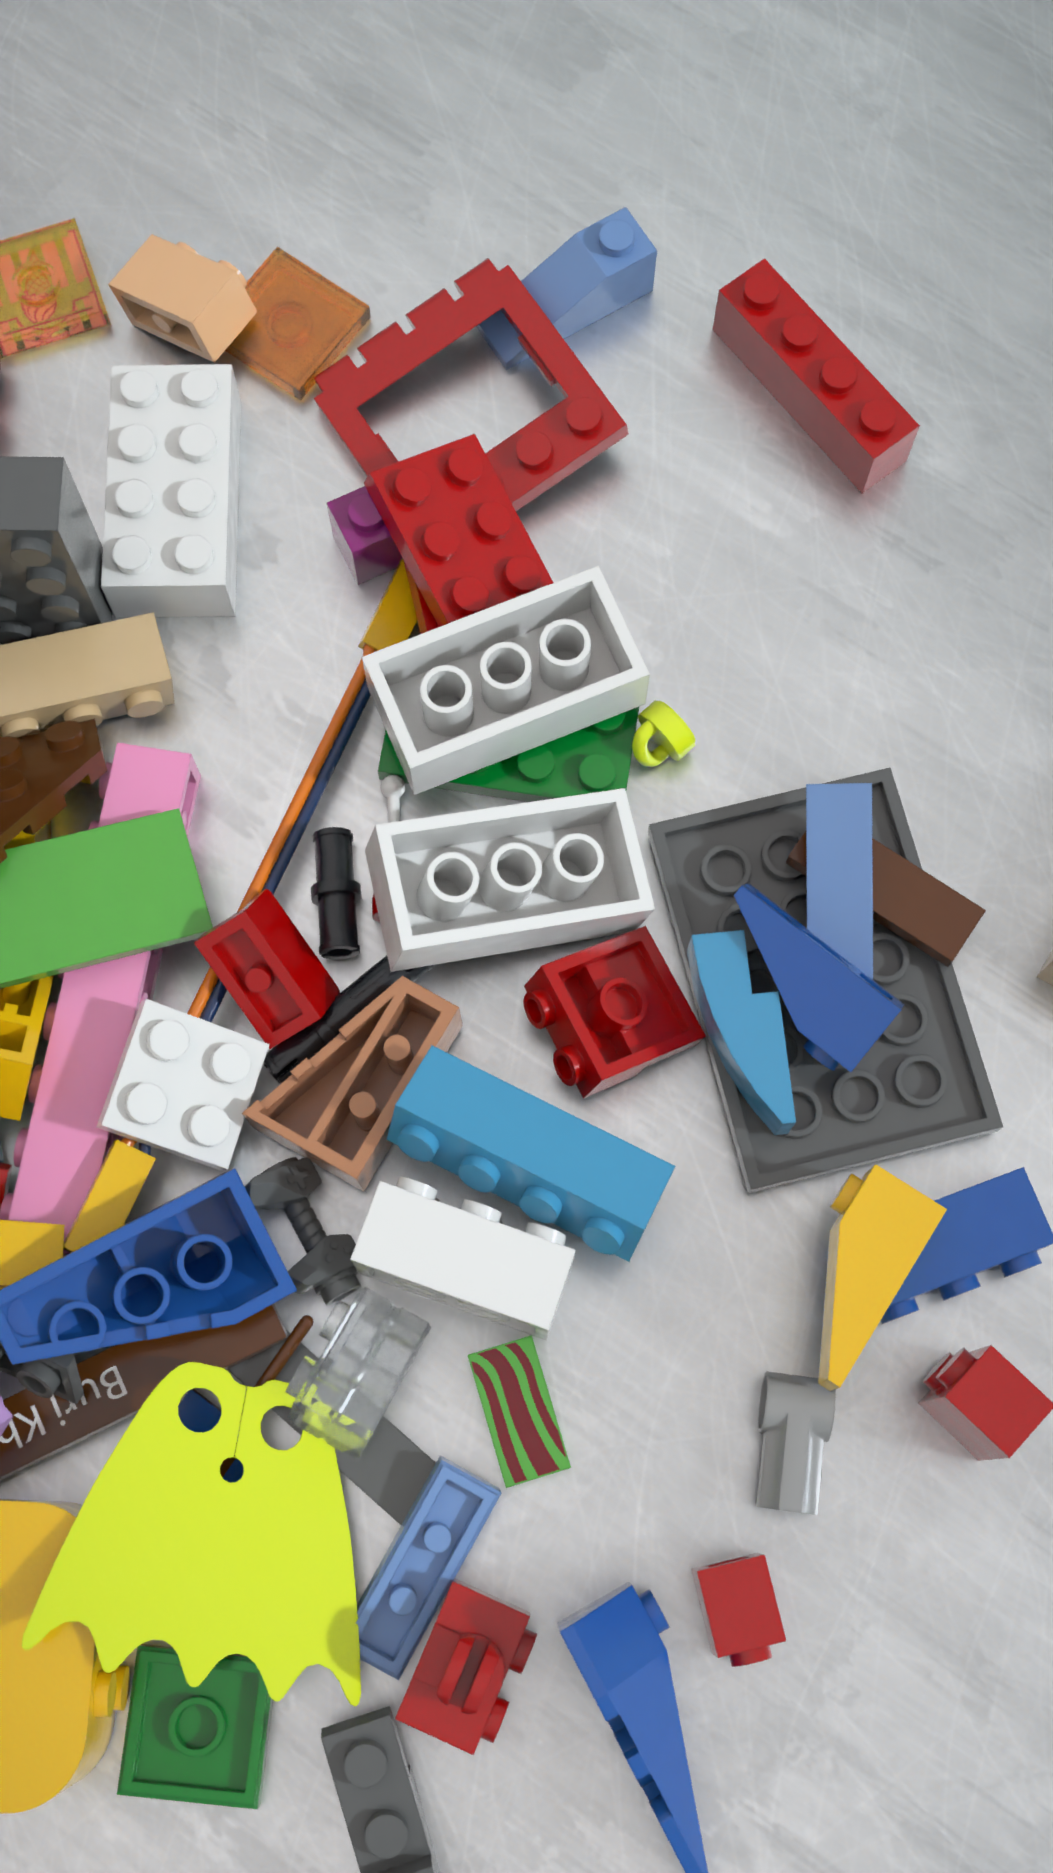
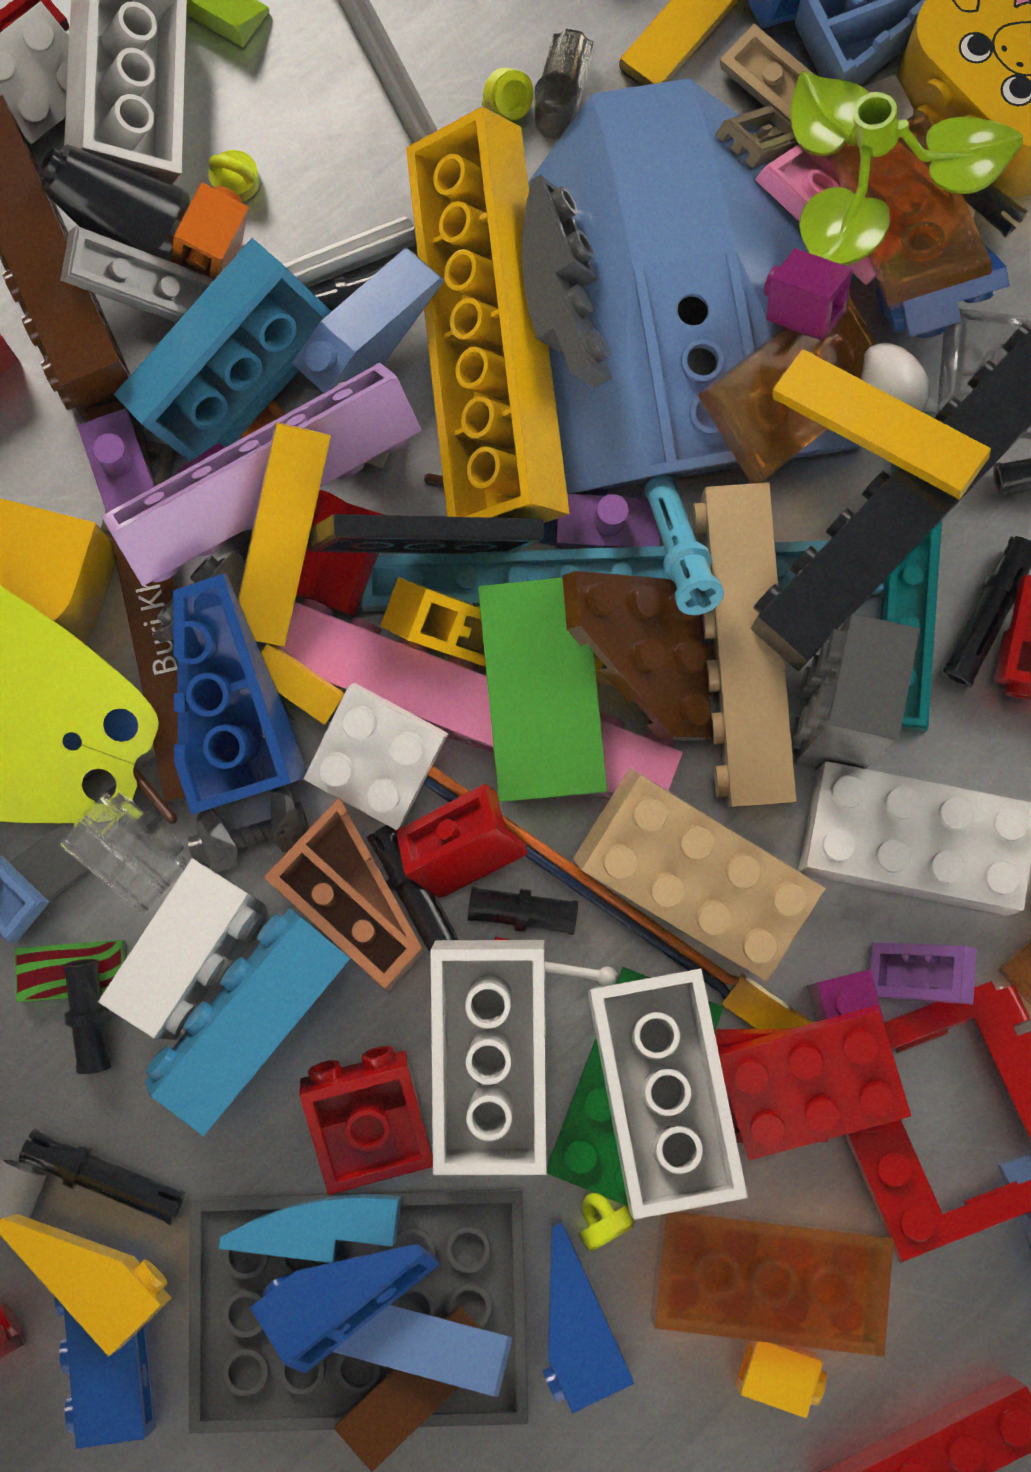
camera: 105 degrees right, 5 degrees up
none -> black pin [18,1129,186,1226]
none -> black pin [63,959,111,1074]
none -> blue slope [542,1219,634,1414]
none -> tan brick [573,767,825,982]
none -> clear orange brick [650,1209,894,1357]
none -> yellow brick [735,1331,827,1418]
none -> medium lavender tile [870,942,977,1004]

